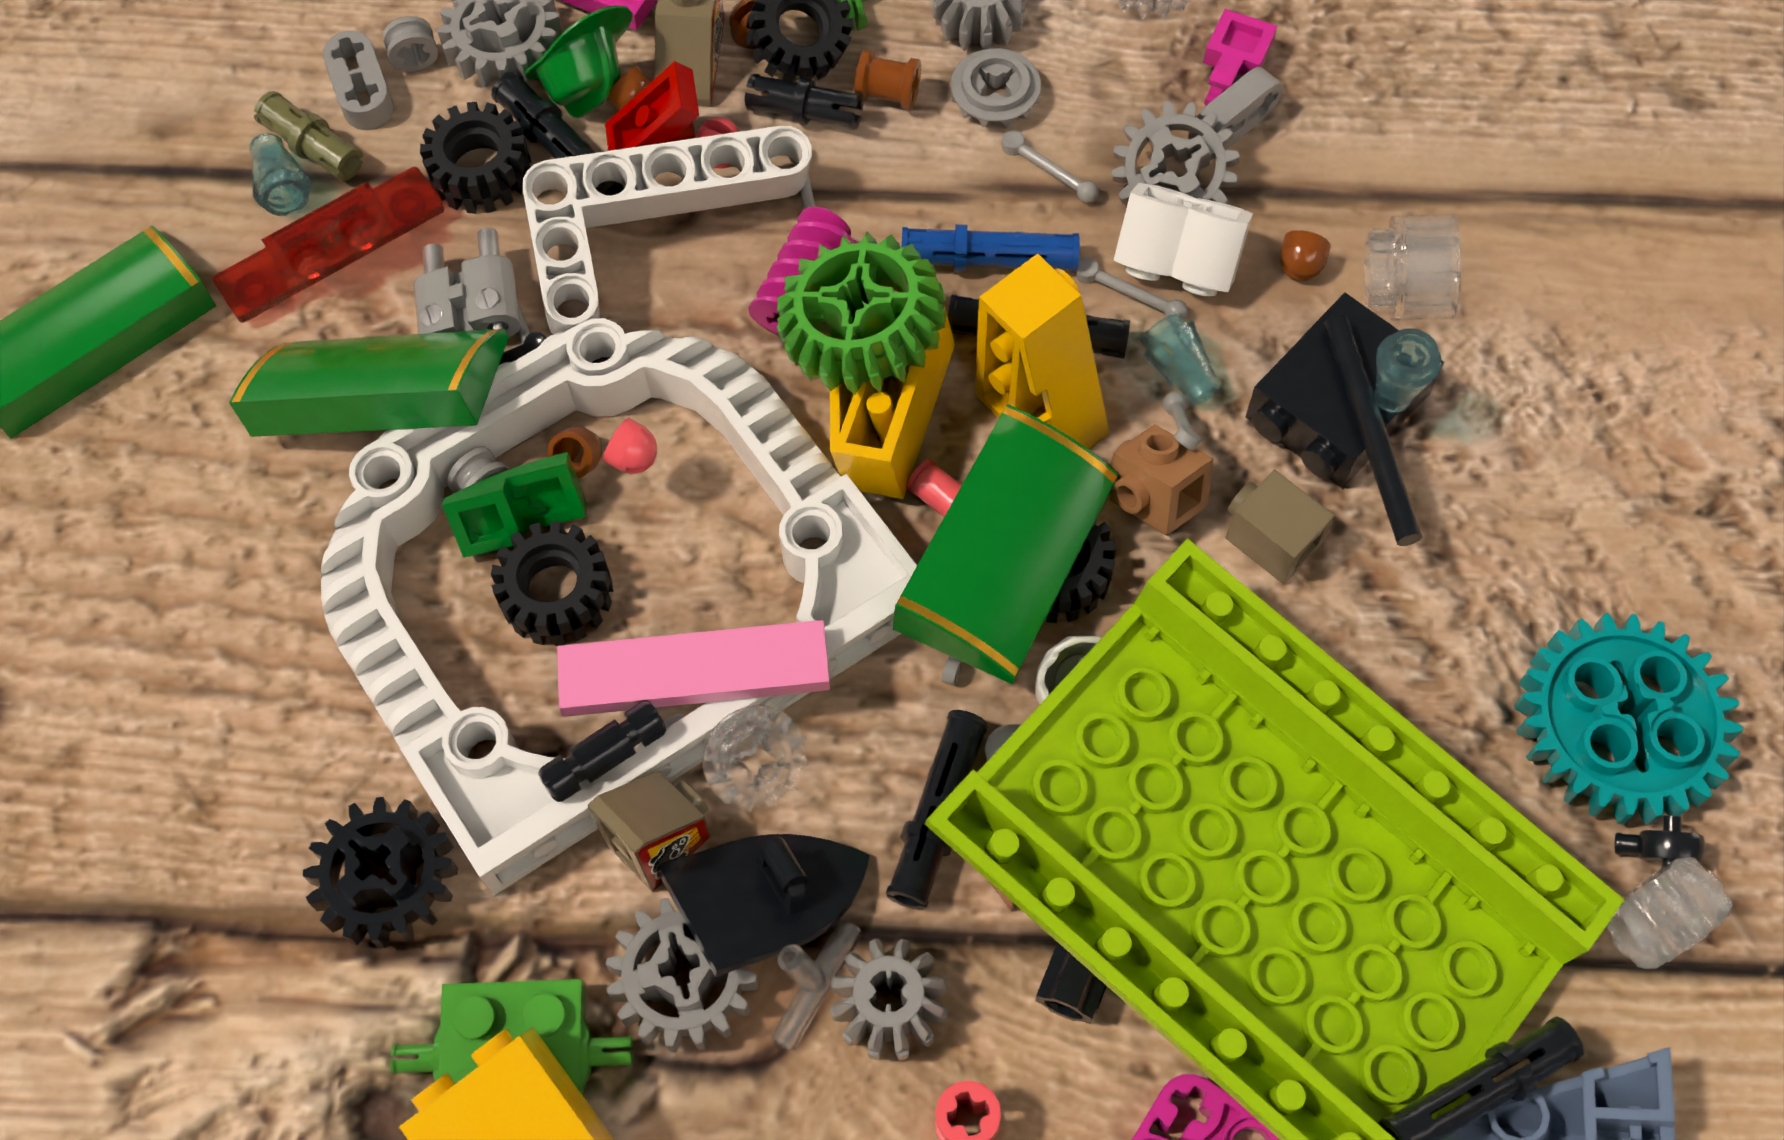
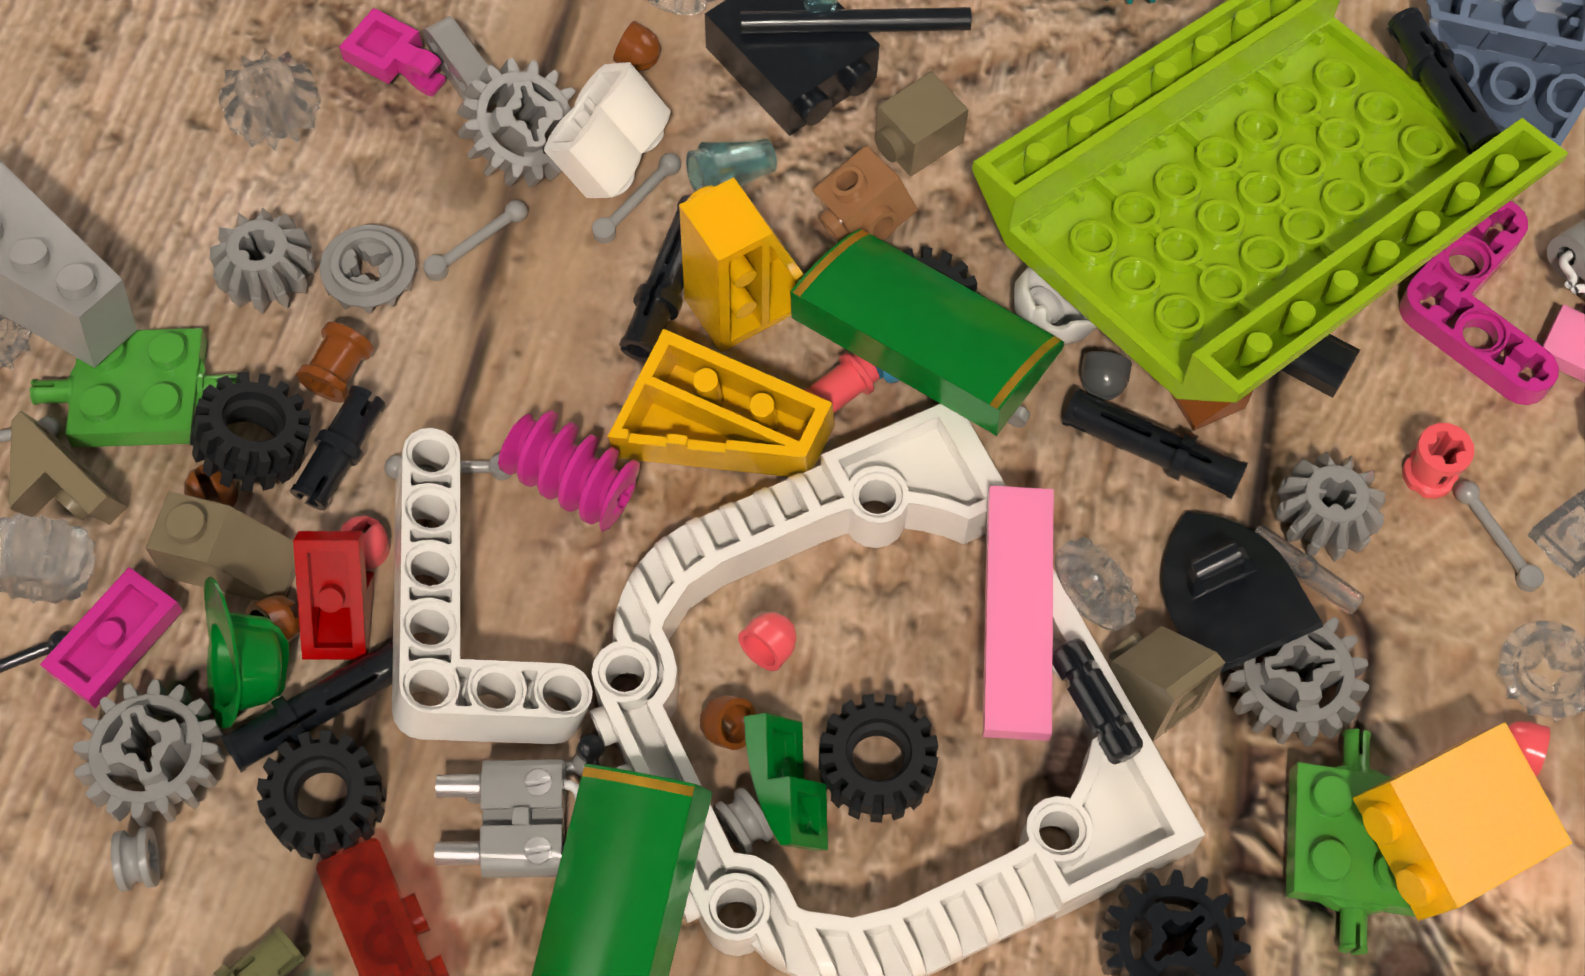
camera: 85 degrees left, 0 degrees up
light grey beam [323,31,394,130] -> none
bright green gear [777,231,946,395] -> none
blue pin [901,224,1080,272] -> none
light grey hinge [1163,392,1202,451] -> none

